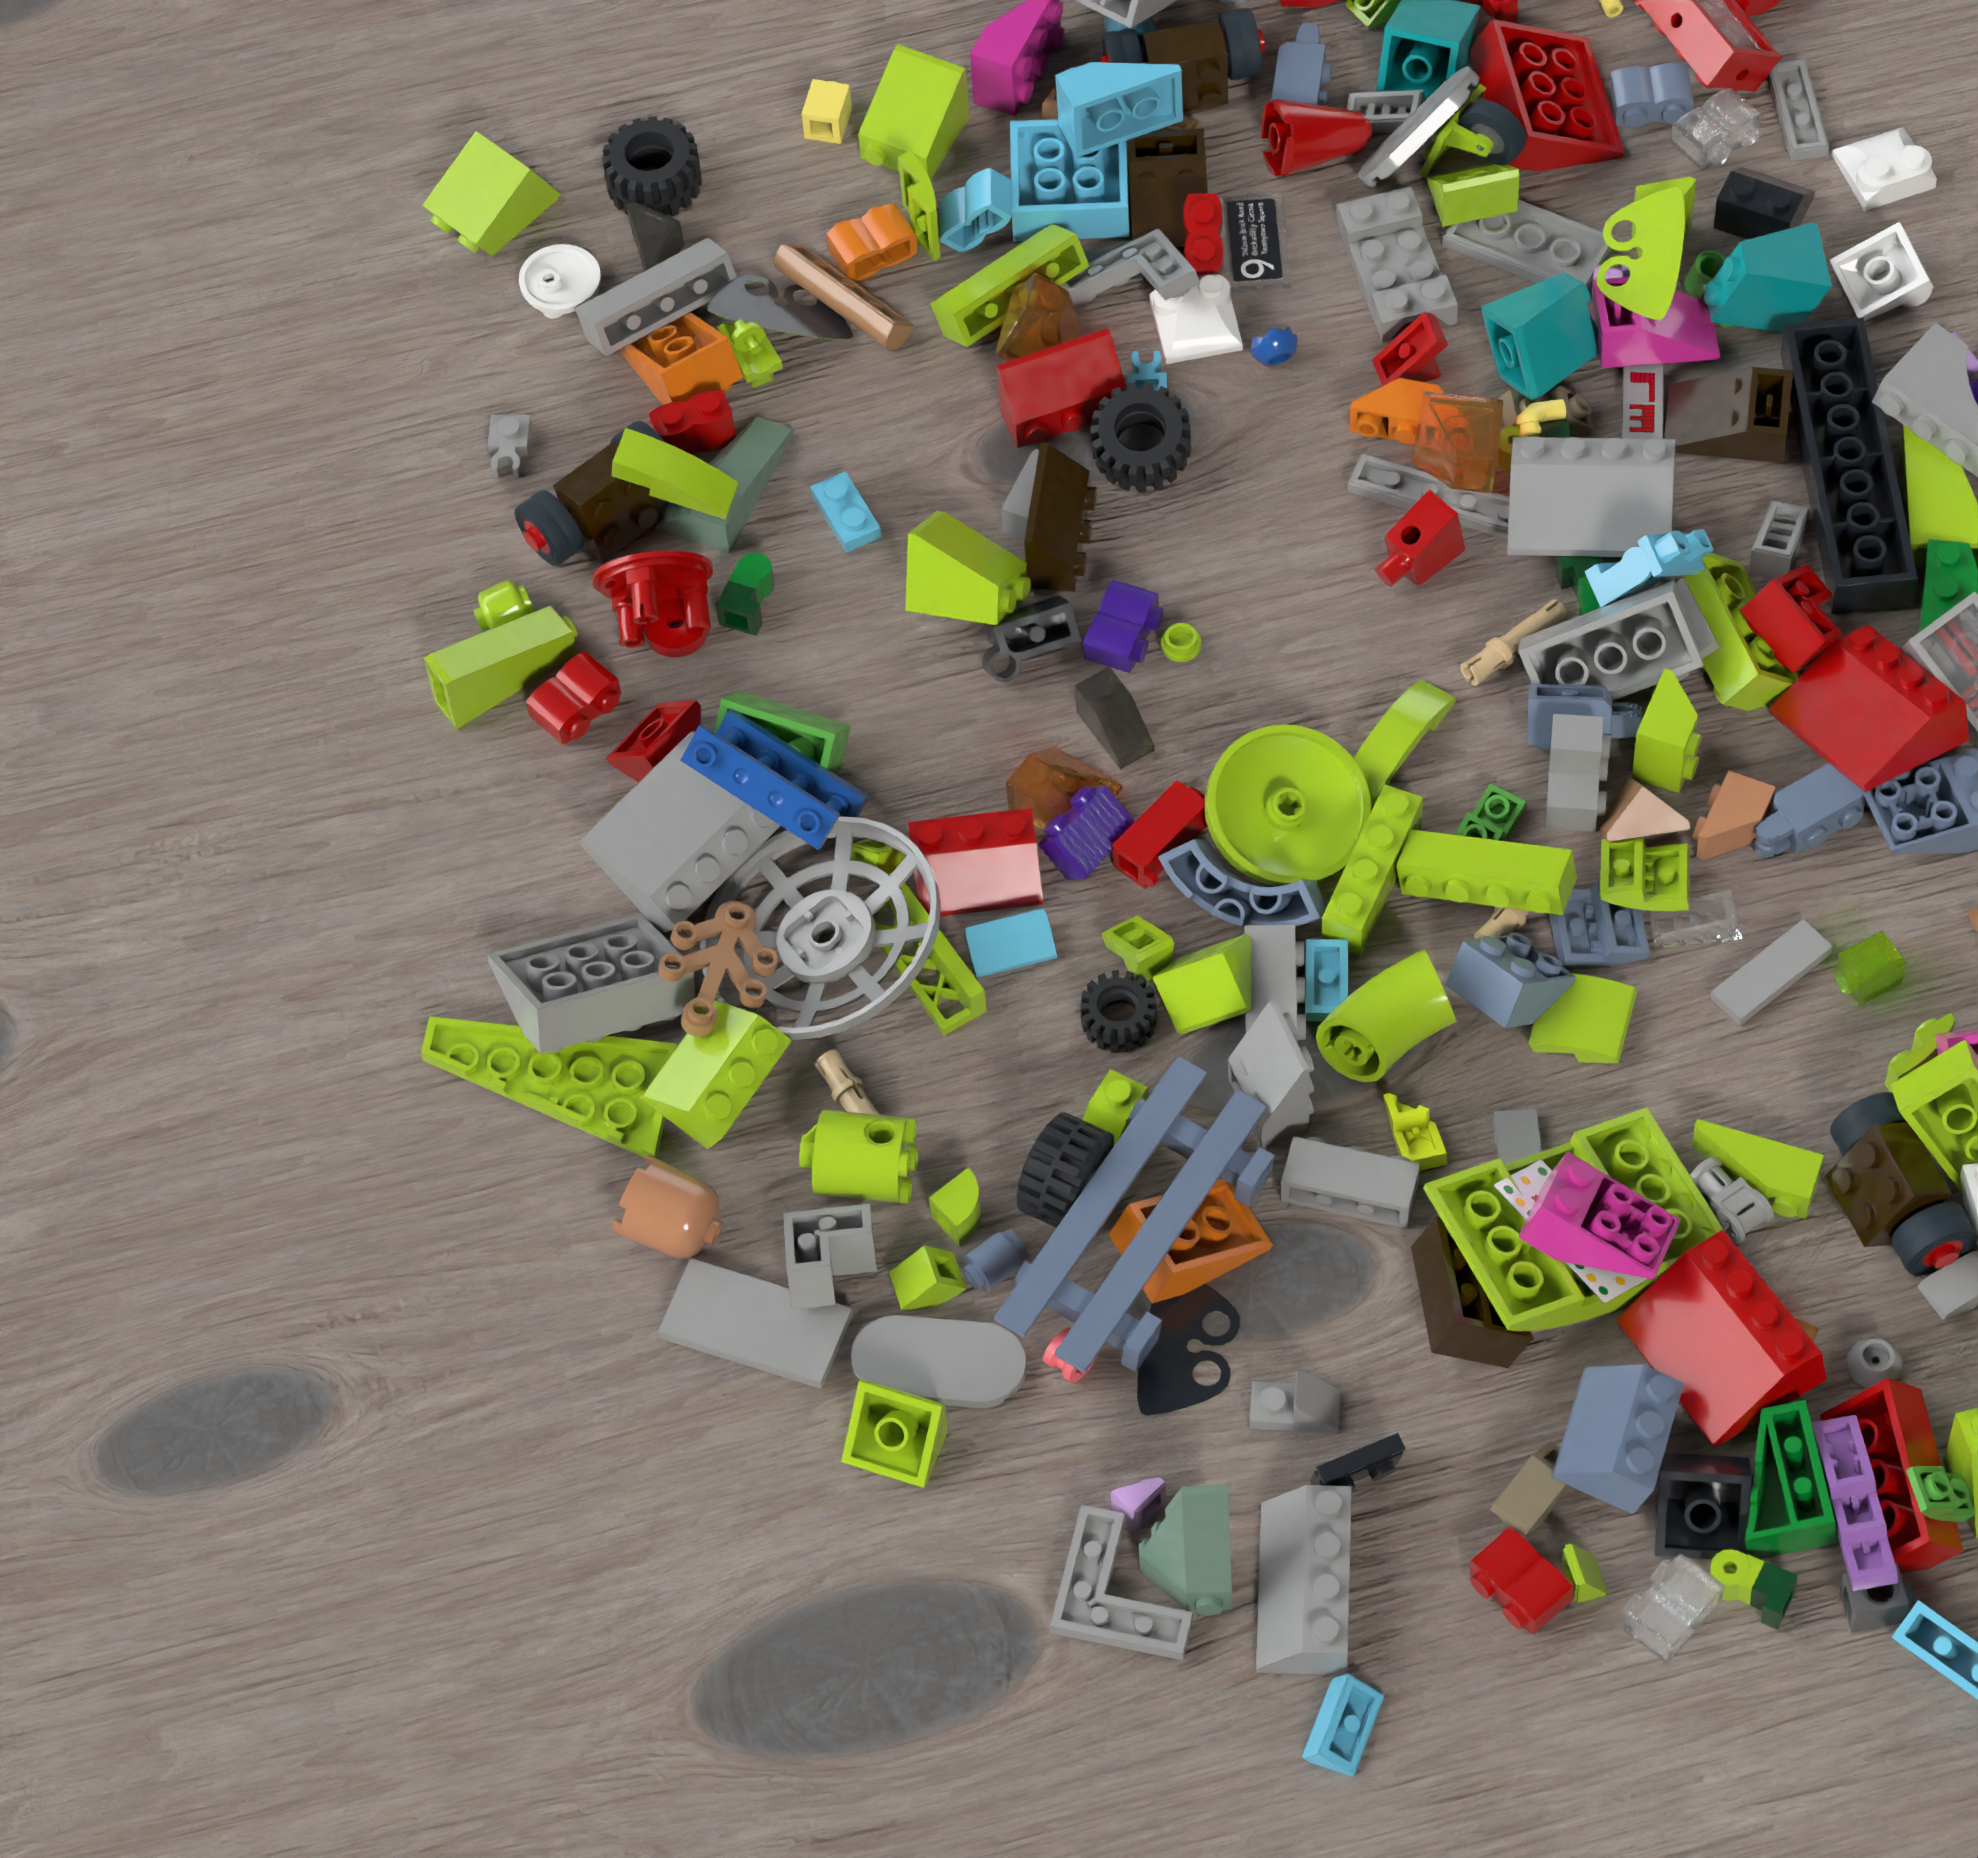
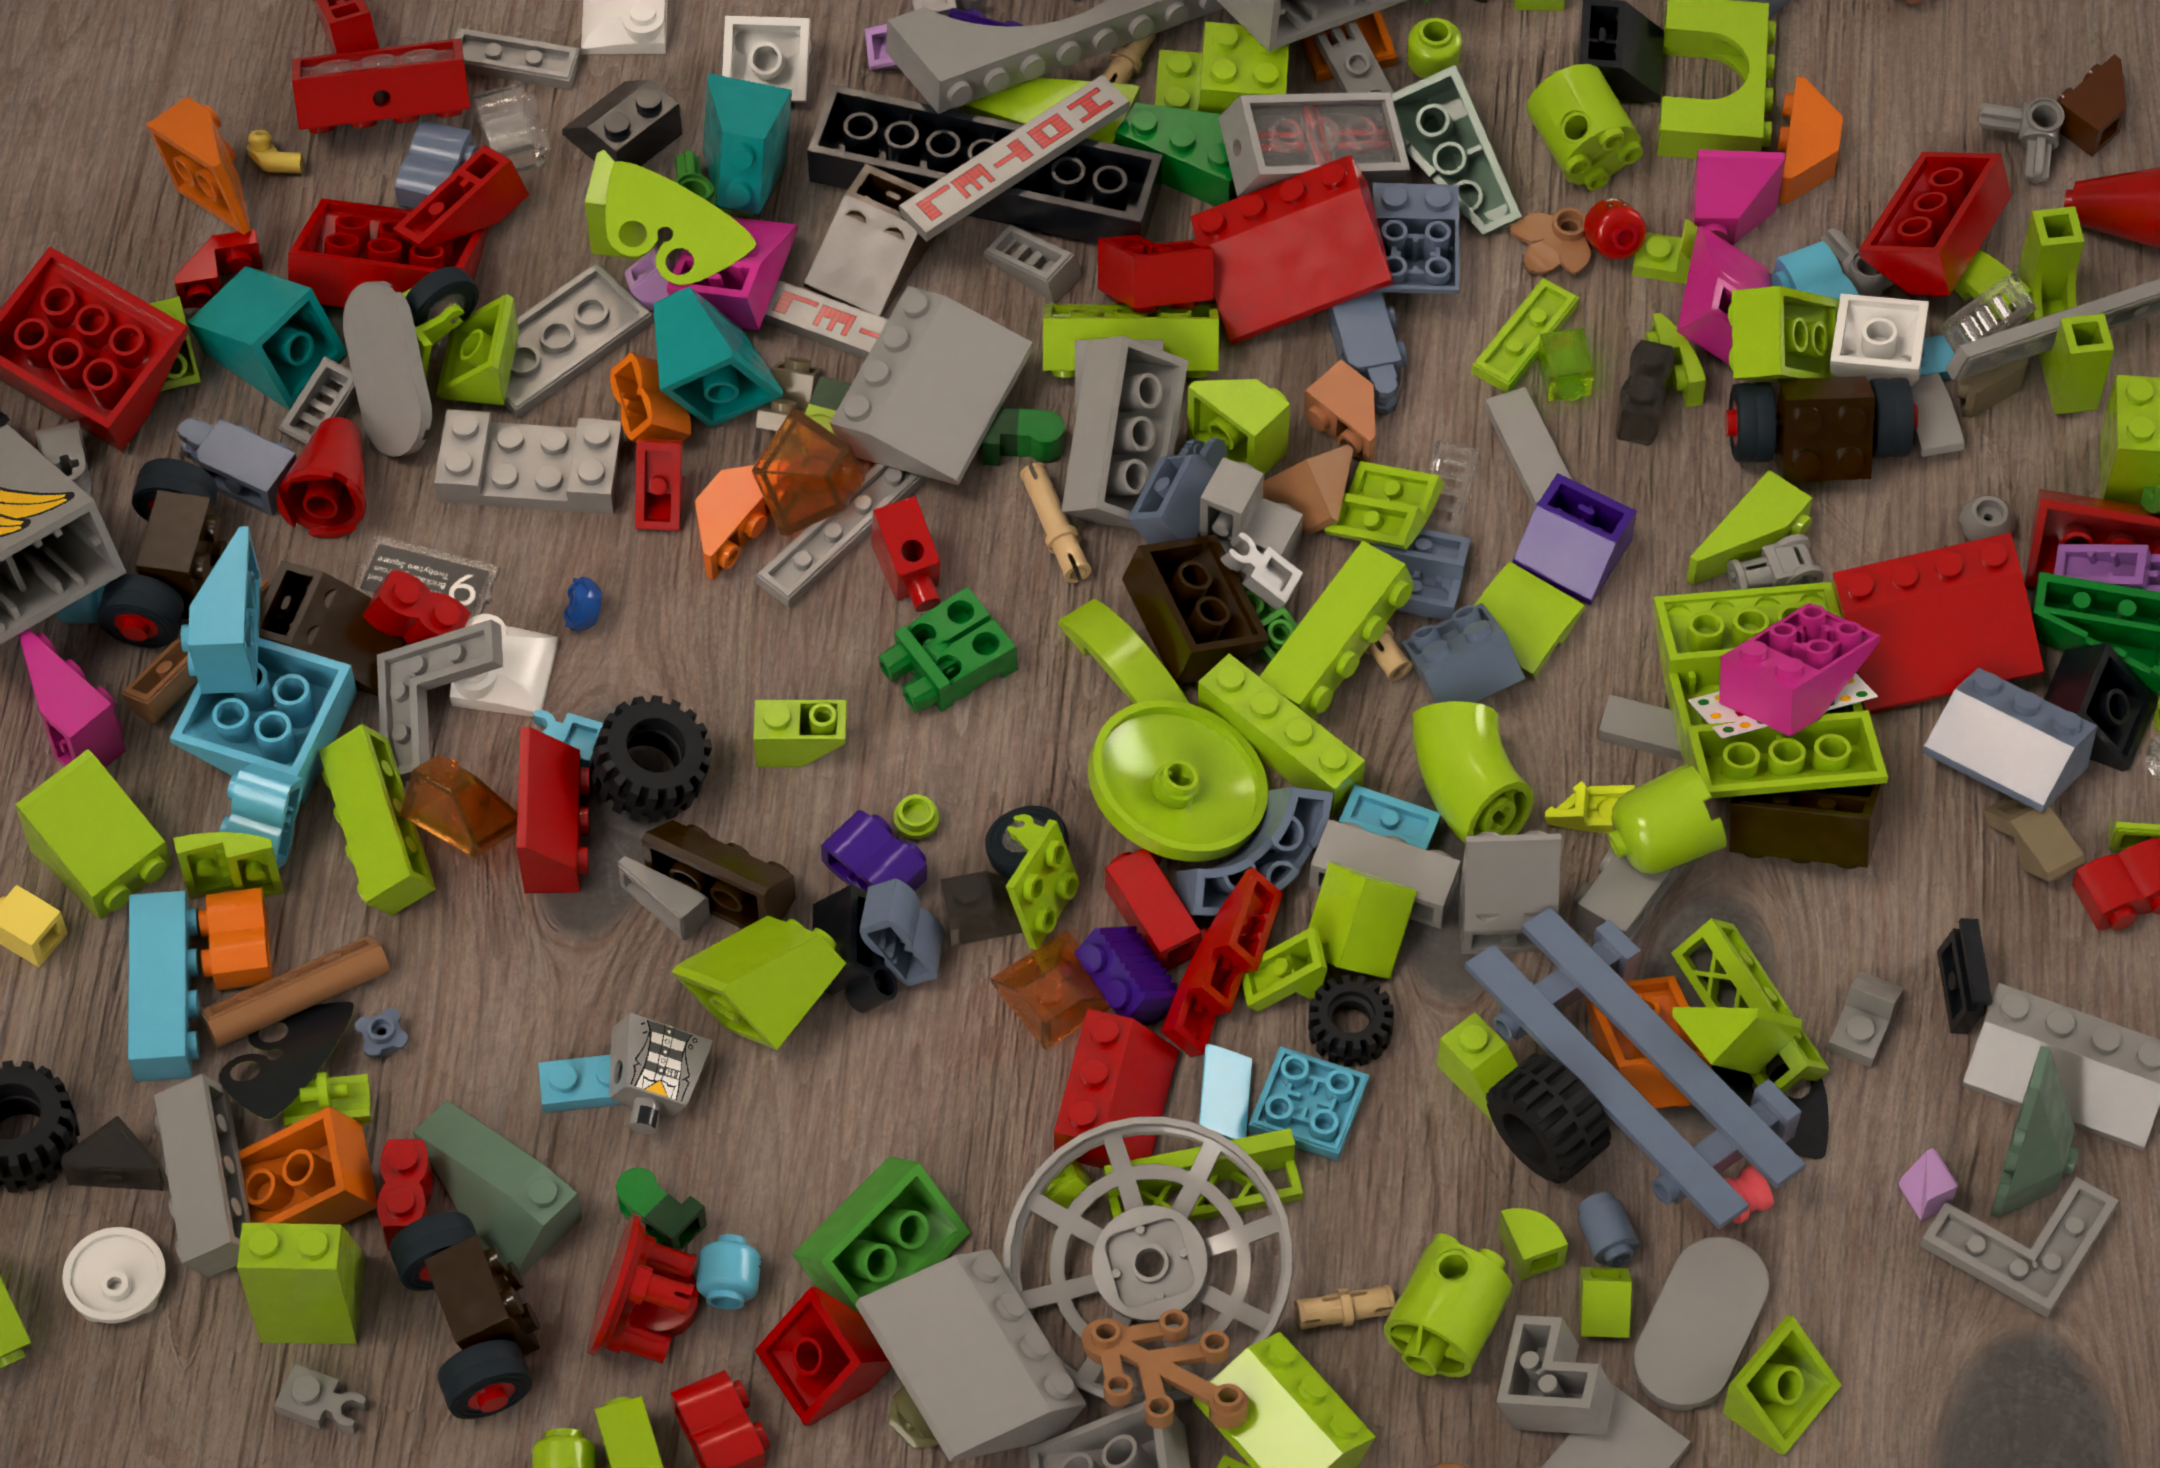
camera: 75 degrees left, 0 degrees up
lime slope [612,428,739,520] -> none
blue fence [680,709,870,850] -> none
light yellow arm [1516,399,1566,437] -> none
medium azure hips [1585,529,1713,607] -> none
none -> medium azure brick [128,891,200,1082]
none -> lime slope [237,1223,366,1345]
none -> sand blue plate [355,1008,408,1058]
none -> red slope [392,145,529,250]
none -> light grey torso [609,1013,713,1134]
none -> orange brick [610,352,691,442]
none -> medium azure head [696,1234,761,1310]
none -> lime slope [753,700,847,767]
none -> sand blue brick [860,878,945,986]
none -> green hips [878,586,1018,713]
none -> light grey tile [899,74,1129,242]
none -> lime plate [985,805,1080,950]
none -> dark brown slope [1122,534,1270,685]
none -> red slope [1161,868,1283,1057]
none -> light grey plate [1221,532,1303,610]
none -> medium azure tile [1248,1046,1369,1162]
none -> lime tile [1471,277,1580,393]
none -> slope [1512,473,1637,605]
none -> lime cylinder [1607,764,1727,875]
none -> clear smoke brick [1616,340,1675,446]
none -> lime fence [1671,918,1830,1093]
none -> lime slope [1672,1007,1802,1075]

